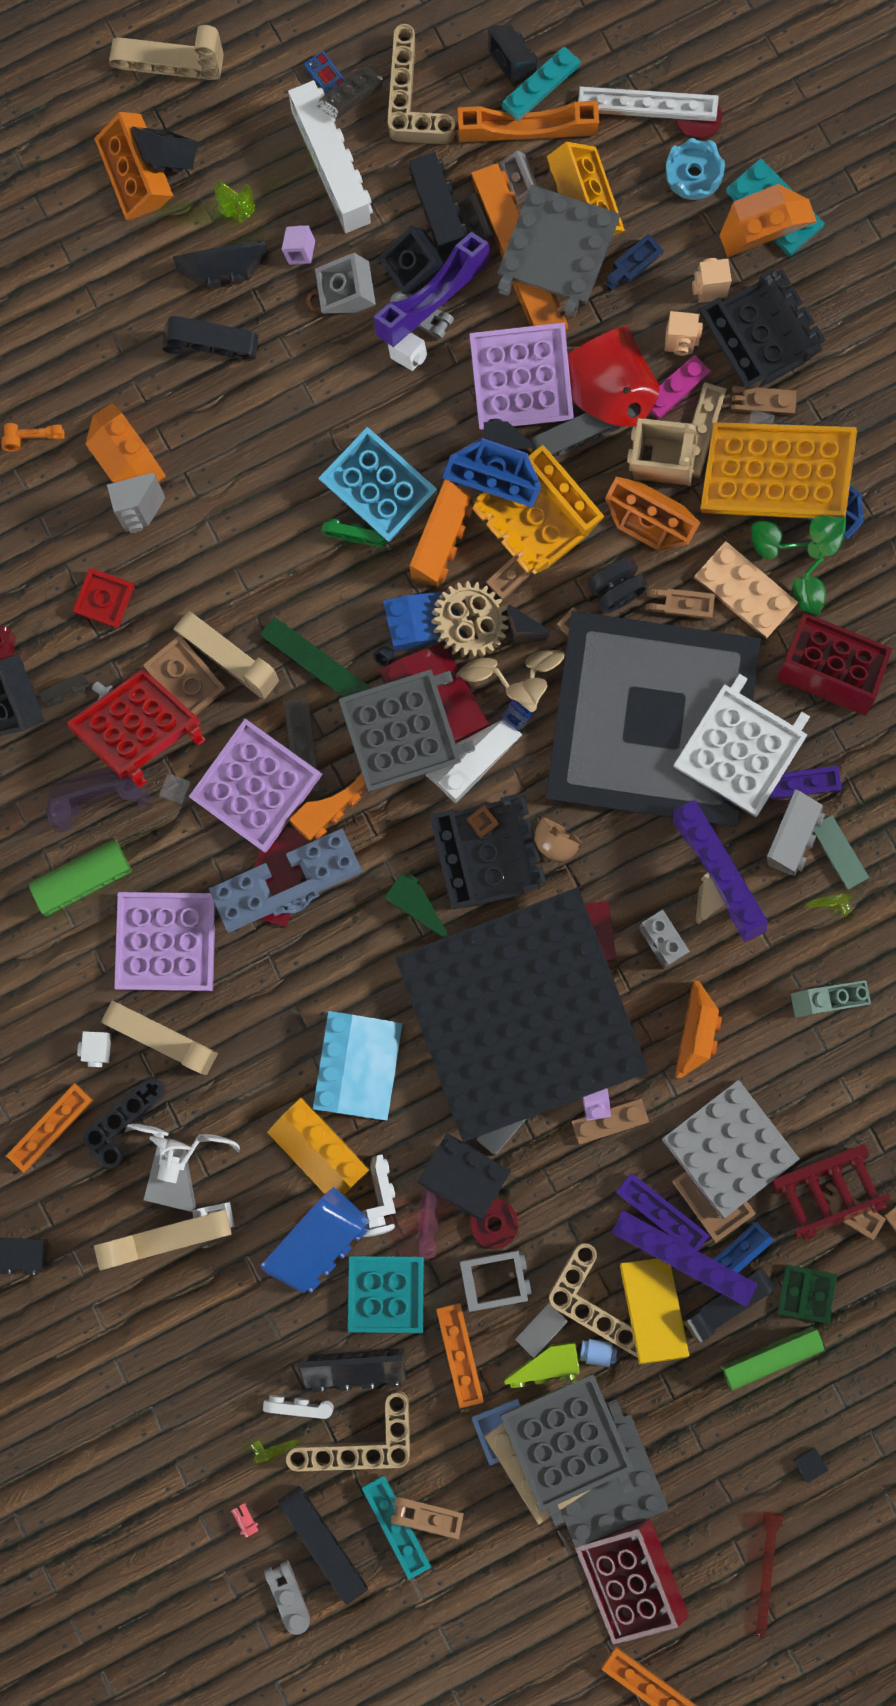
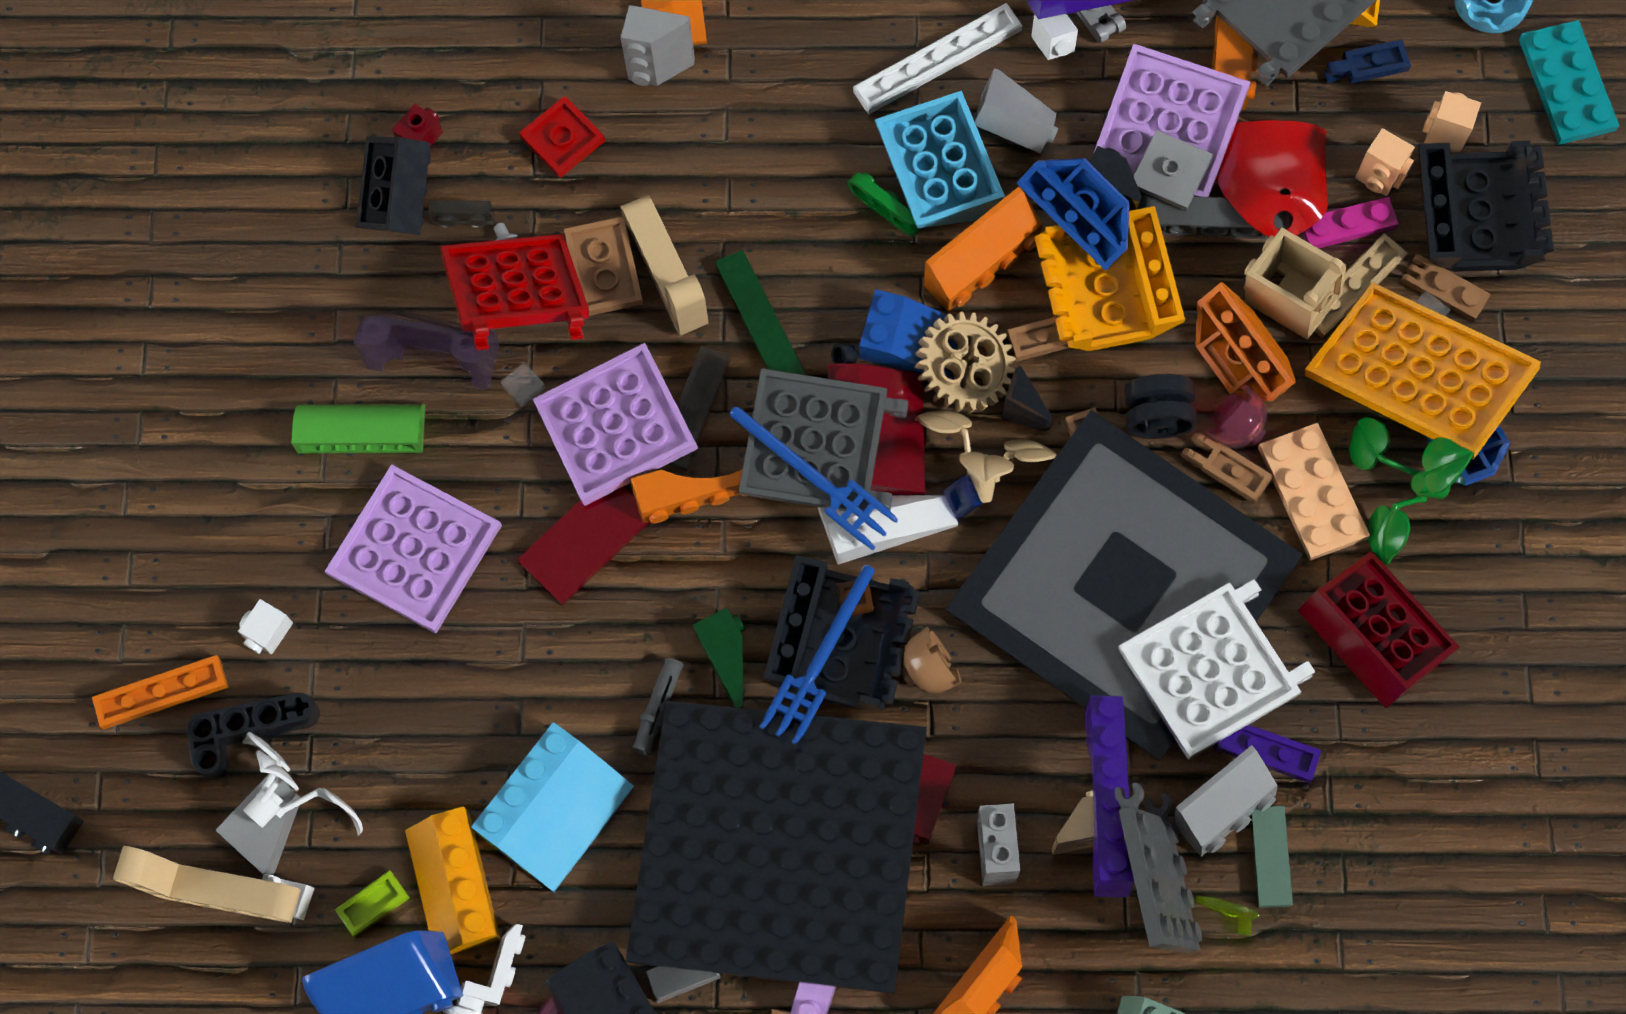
camera: 25 degrees right, 10 degrees down
tan beam [101,1000,218,1075] -> none
sand blue plate [209,828,362,933] -> none
orange wedge [720,184,817,258] -> none
none -> lime tile [334,870,410,938]
none -> dark grey pin [631,657,684,756]
none -> blue piece [730,407,898,550]
none -> blue piece [759,565,874,744]
none -> white tile [853,3,1022,115]
none -> light grey slope [974,68,1058,153]
none -> dark grey plate [1115,783,1202,953]
none -> light grey plate [1134,130,1213,211]
none -> clear pink cylinder [1205,385,1267,449]

